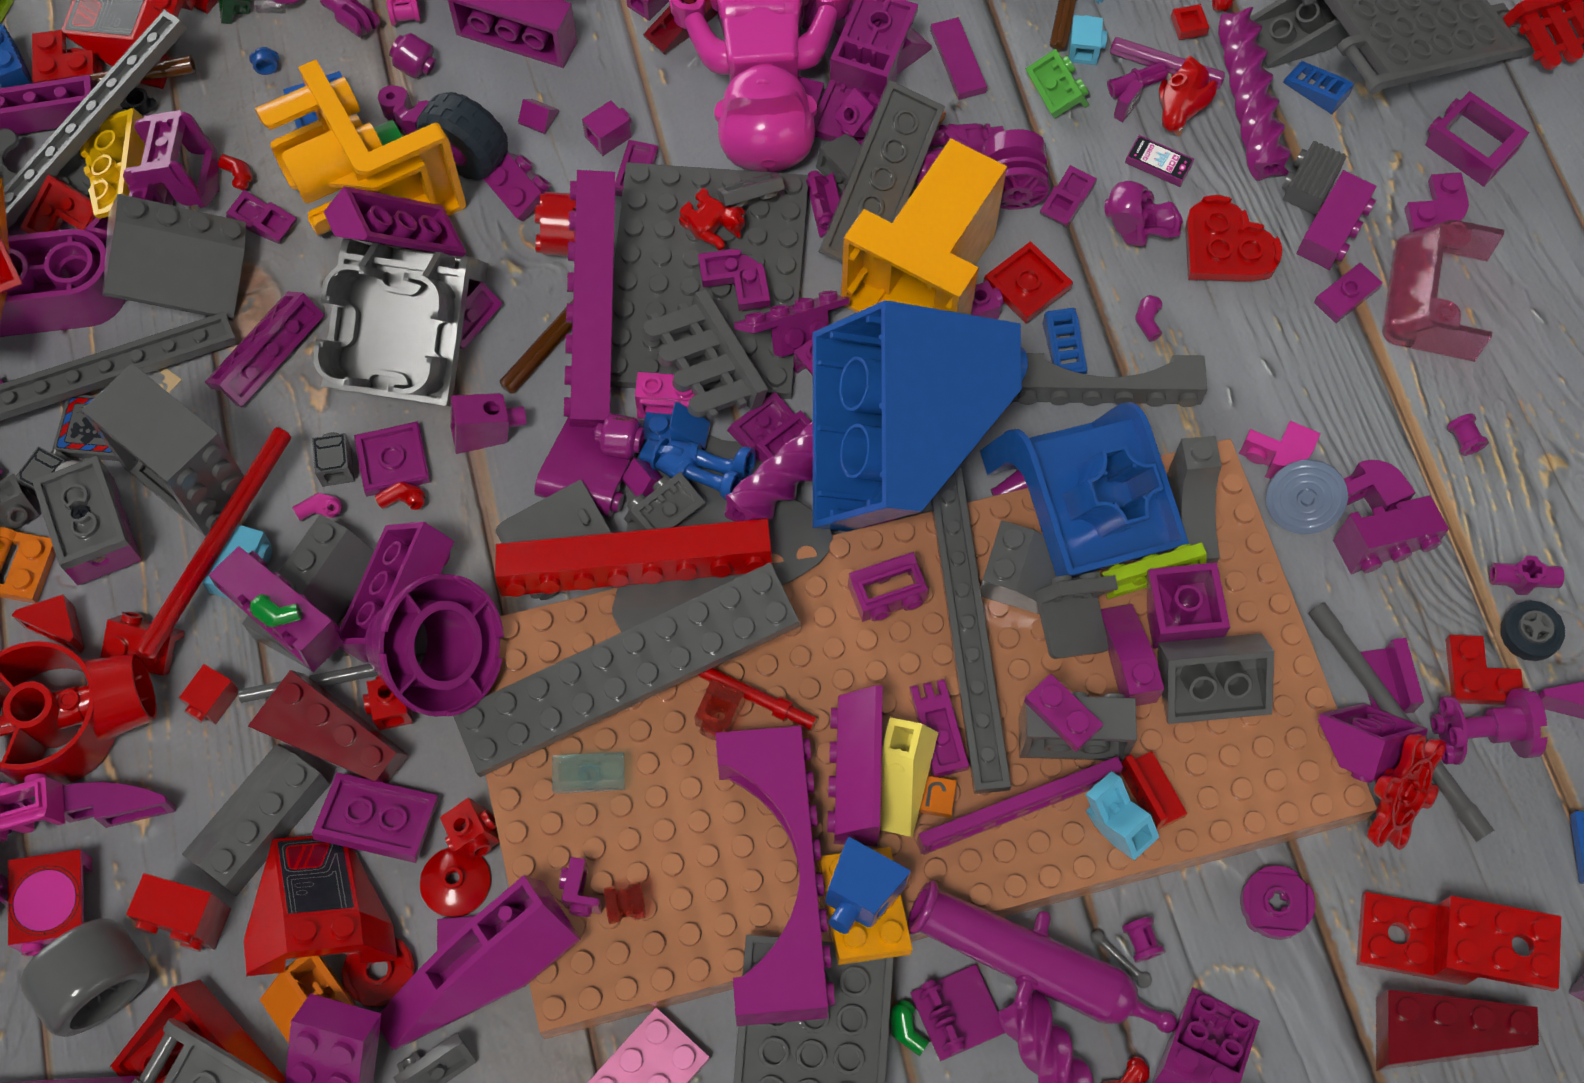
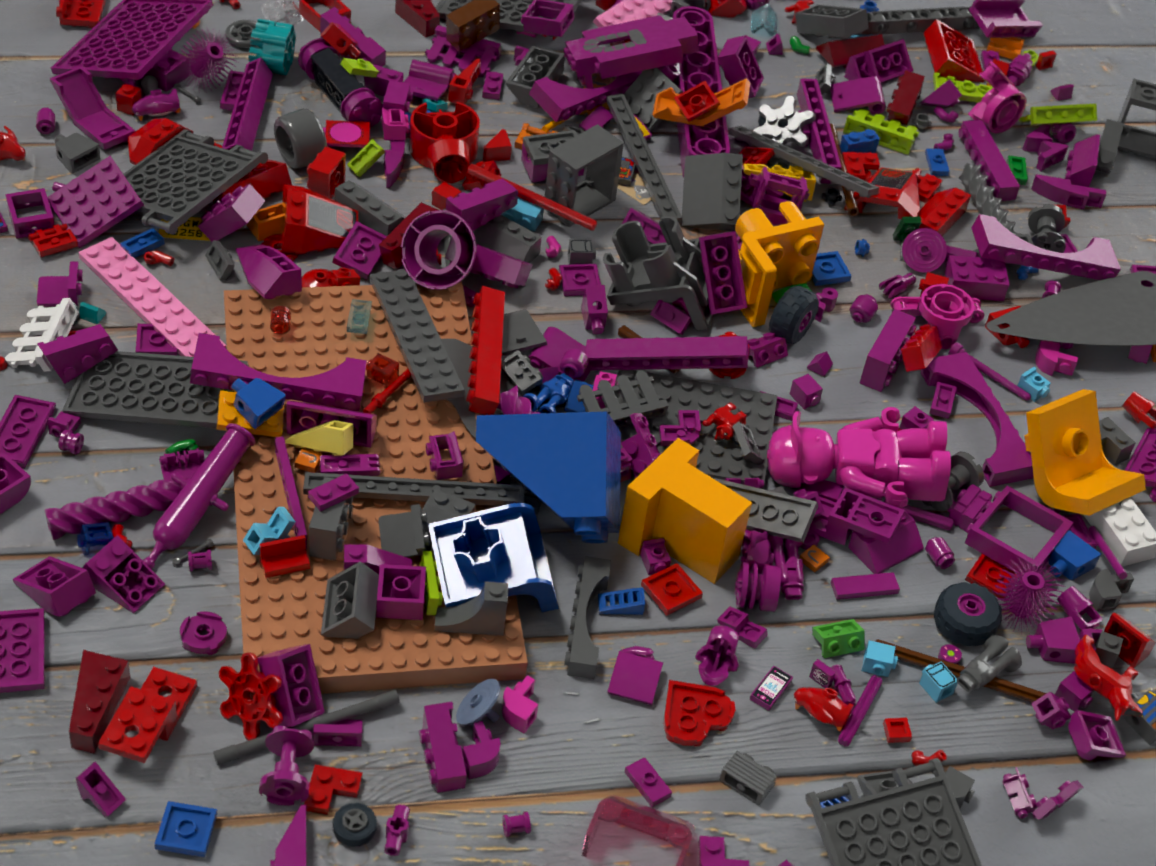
camera: 90 degrees right, 20 degrees down
green arm [250,594,303,627] -> none
magenta bracket [559,857,602,917] -> none
magenta piece [1219,7,1291,181] -> none
magenta brick [1296,170,1377,270] -> none
none -> lime plate [347,139,385,178]
none -> magenta slope [607,651,663,705]

